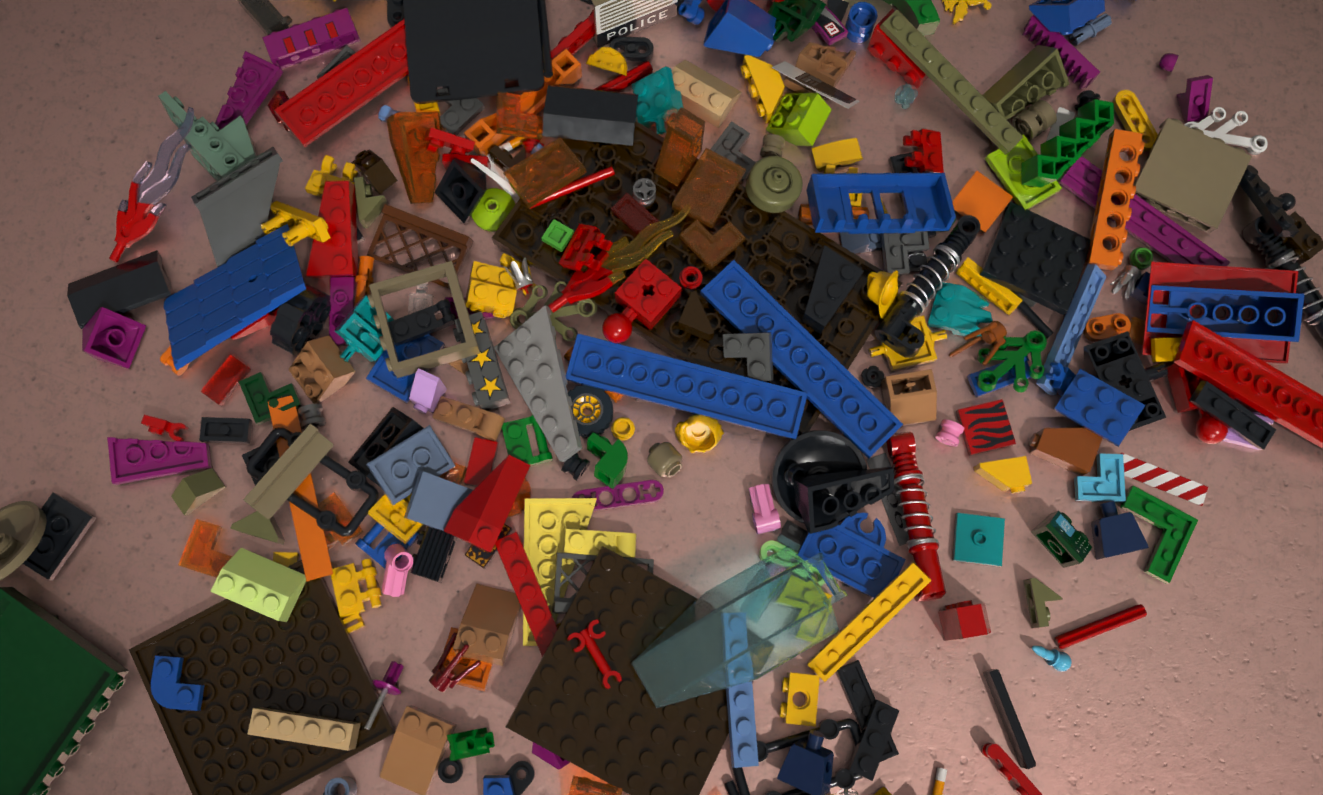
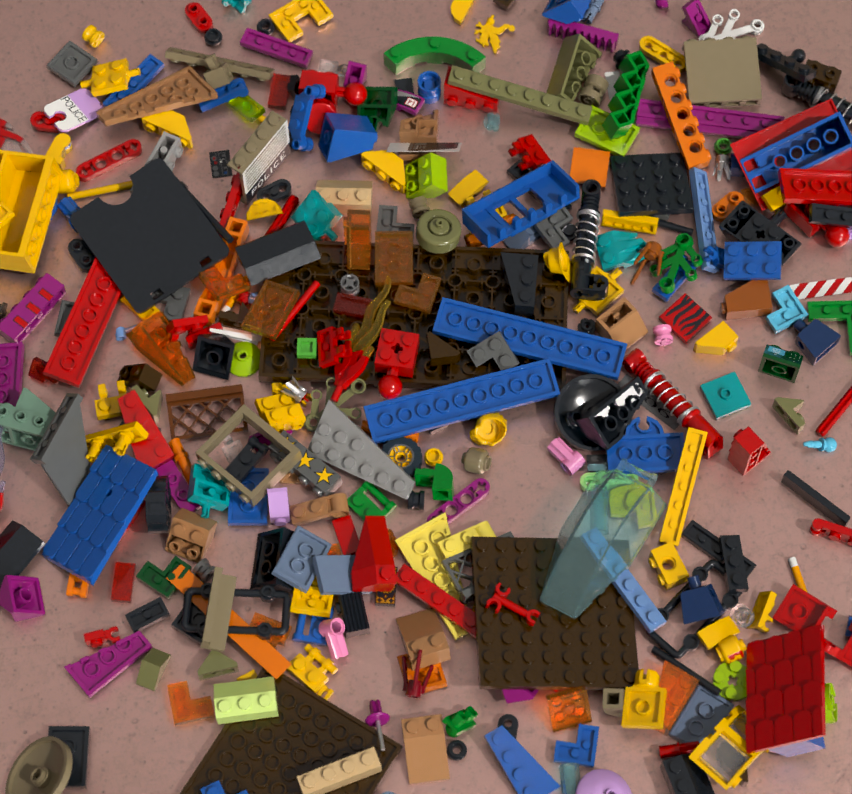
camera: 25 degrees left, 10 degrees down
red plate [679,266,702,290] -> none

